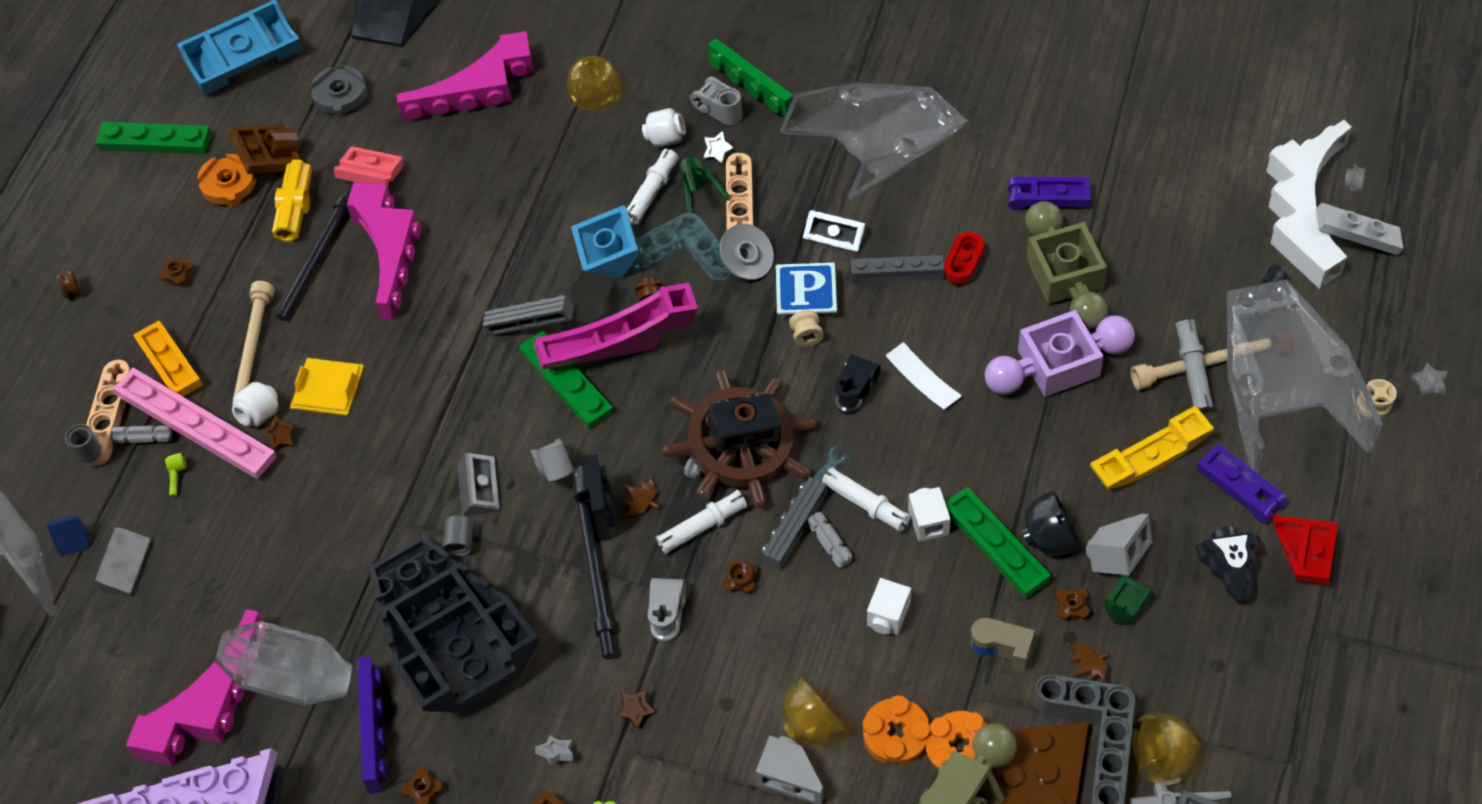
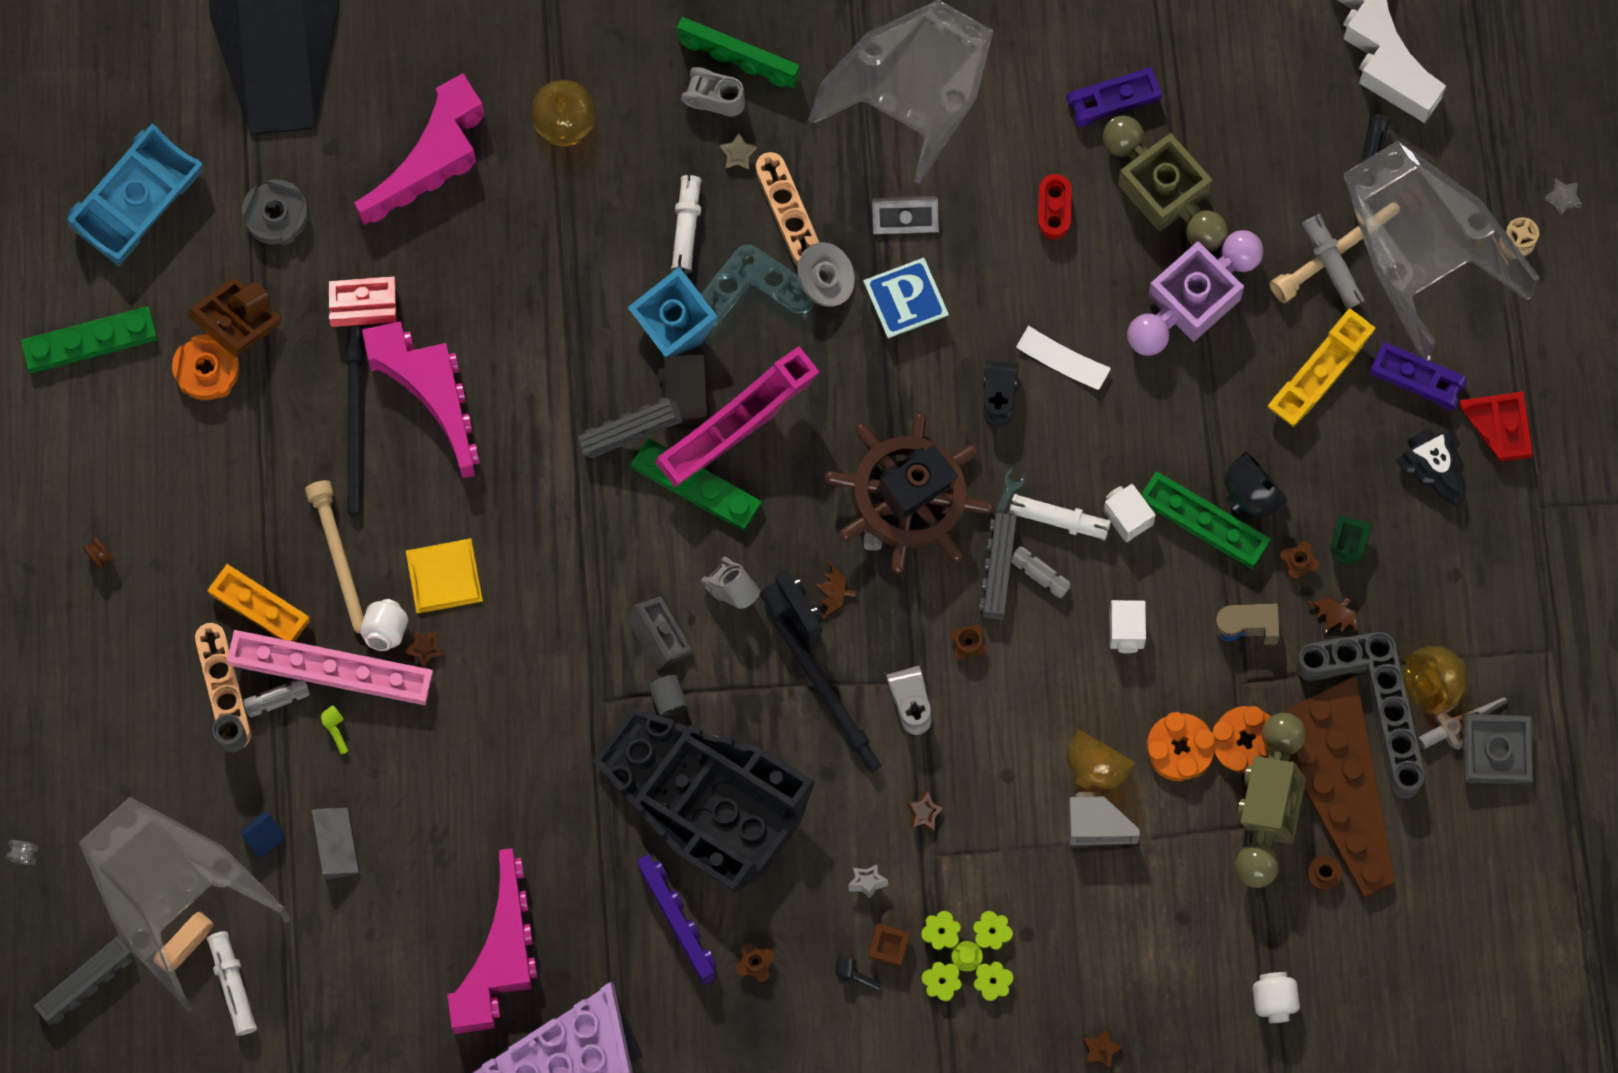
camera: 25 degrees left, 15 degrees up
reddish brown plate [158,257,193,286] -> none
clear wedge [214,621,353,705] -> none
yellow piece [272,160,312,242] -> none
reddish brown plate [634,278,663,301] -> none
white head [642,108,686,148] -> none
white pin [656,490,747,554] -> none
dark green plant [679,157,730,216] -> none
tan wheel [789,310,824,347] -> none
dark grey piece [851,255,944,284] -> none
light grey slope [1086,514,1153,575] -> none
light grey plate [1316,202,1404,255] -> none

